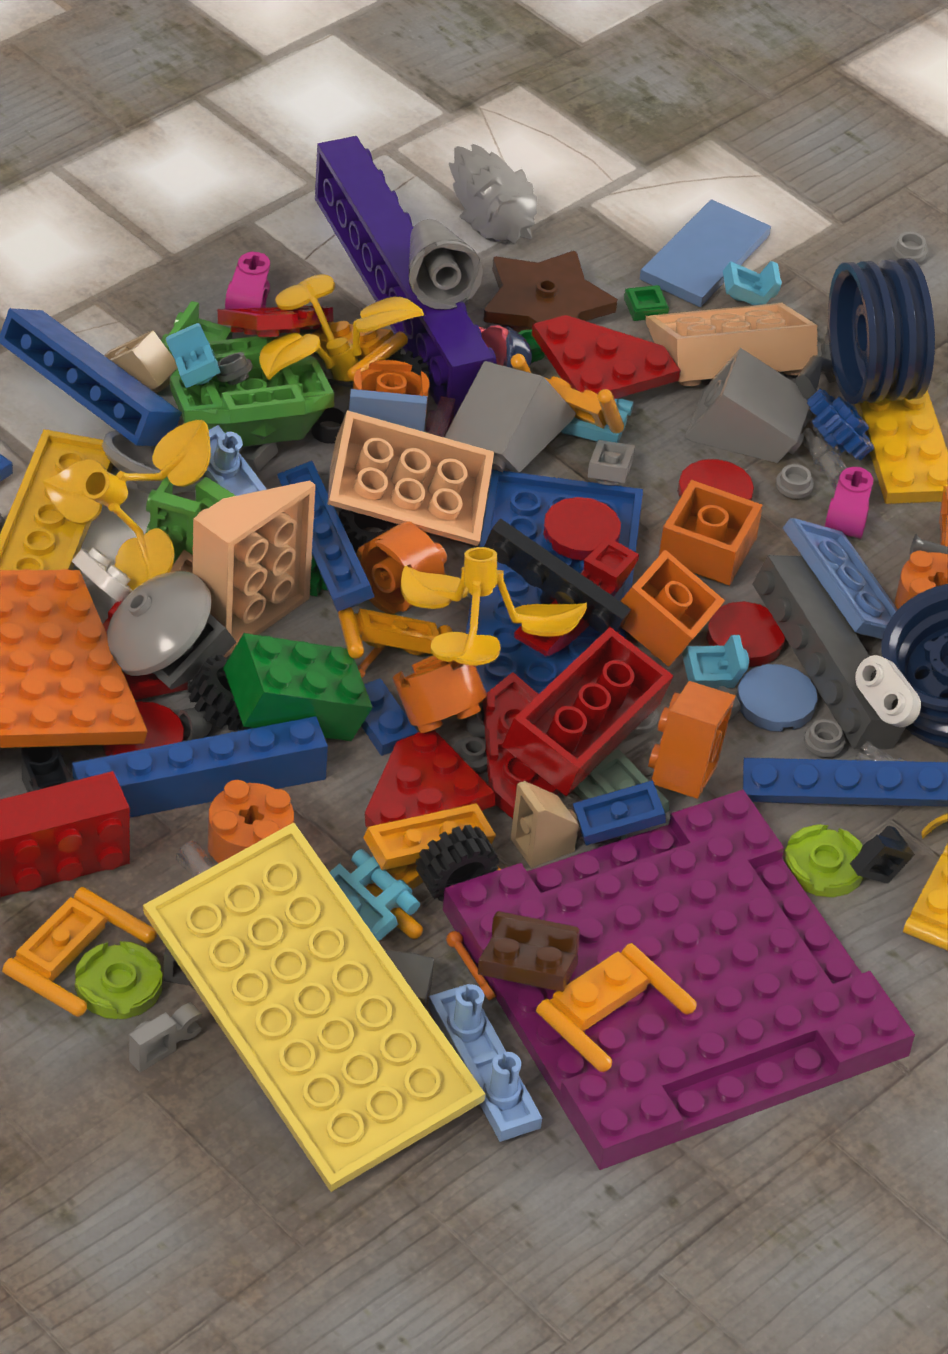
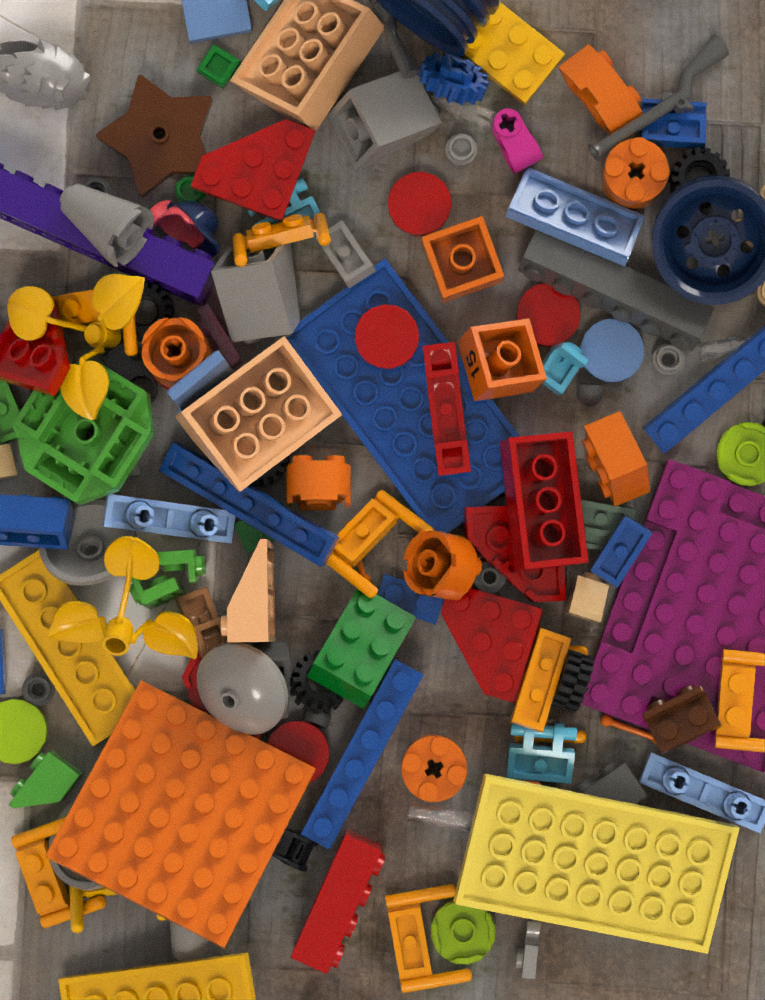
camera: 35 degrees left, 40 degrees up
white plate [72,547,132,602] -> none
medium azure bracket [166,323,221,388] -> none
dark grey plate [216,352,253,385] -> none
yellow plant [401,547,587,666] -> none
black plate [484,518,631,633] -> none
white plate [855,655,921,727] -> none

